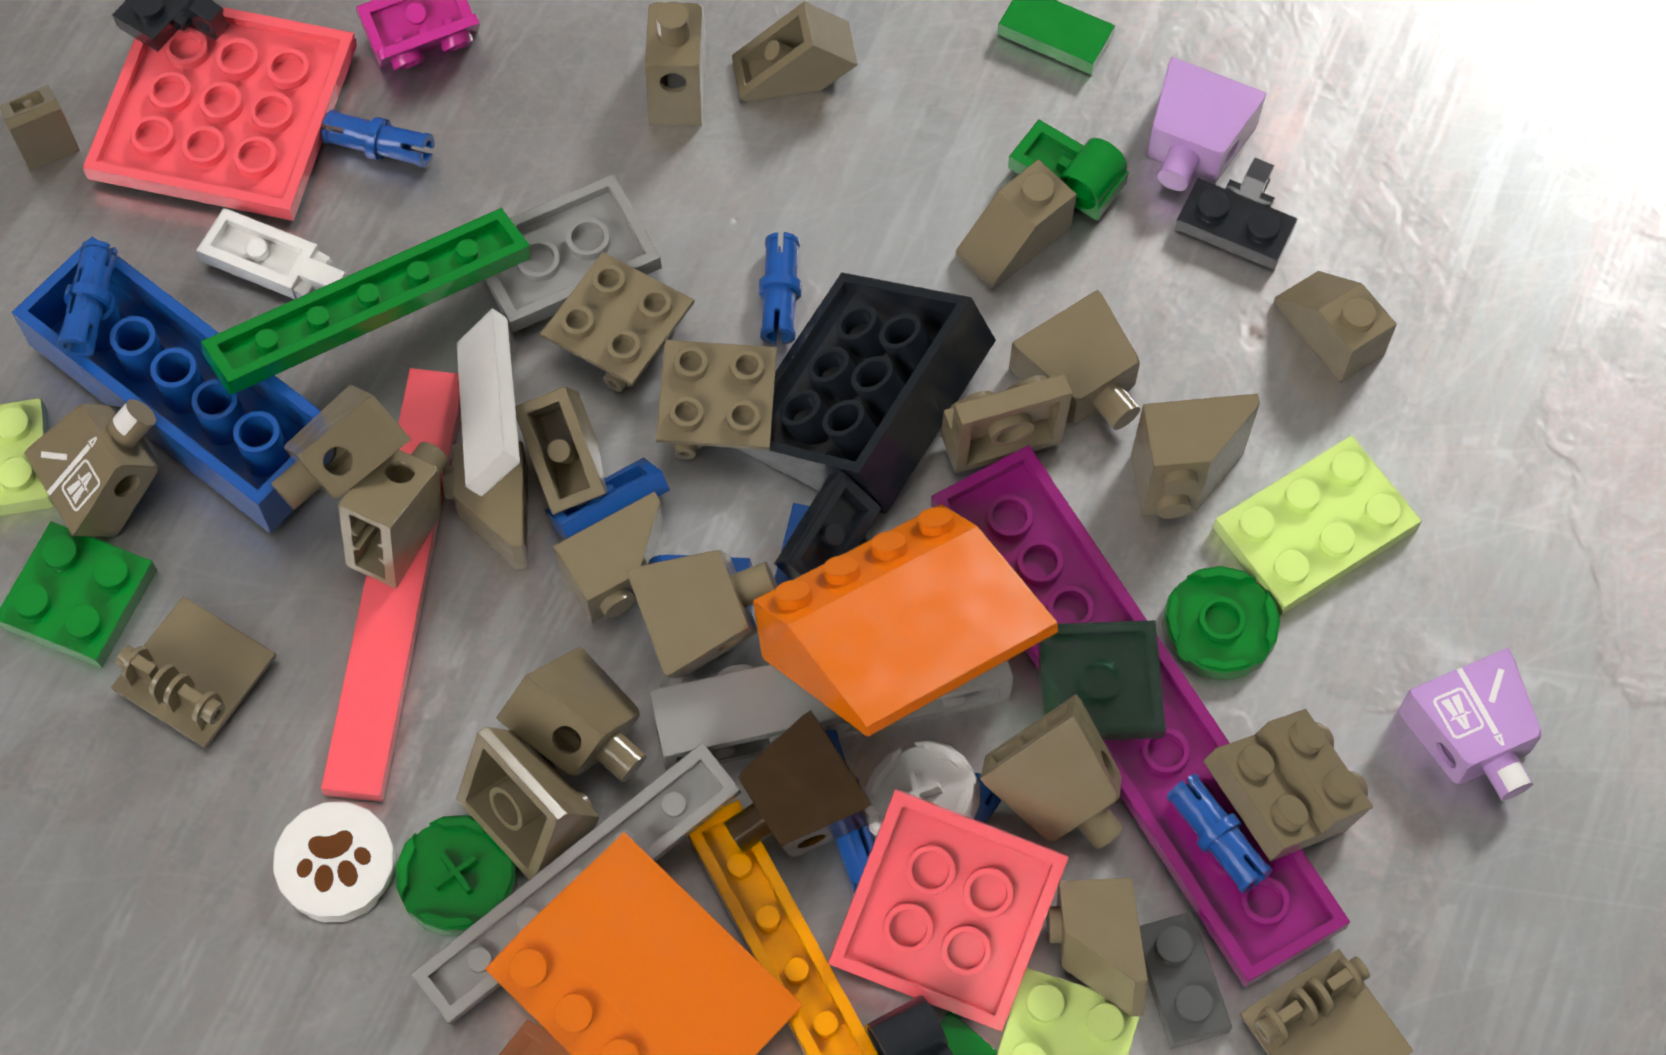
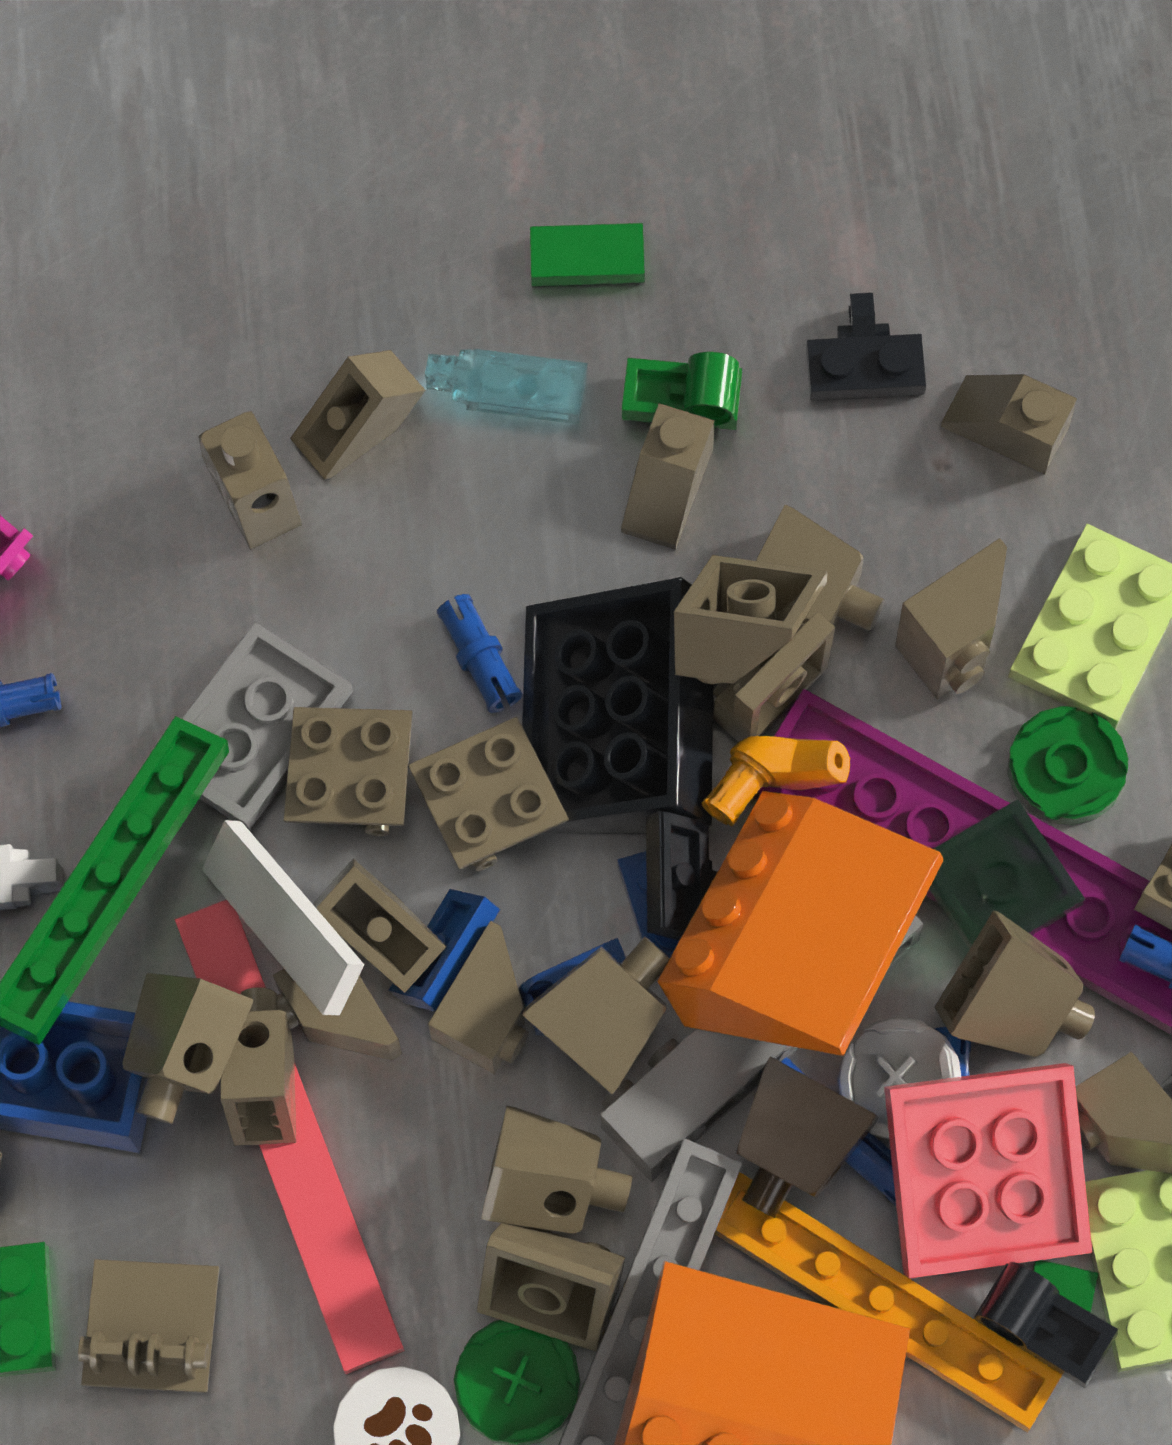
camera: 25 degrees left, 5 degrees up
lavender torso [1147,57,1267,191] -> none
none -> clear light blue hinge [425,349,588,424]
none -> dark tan slope [674,555,827,684]
none -> light orange arm [702,736,850,827]

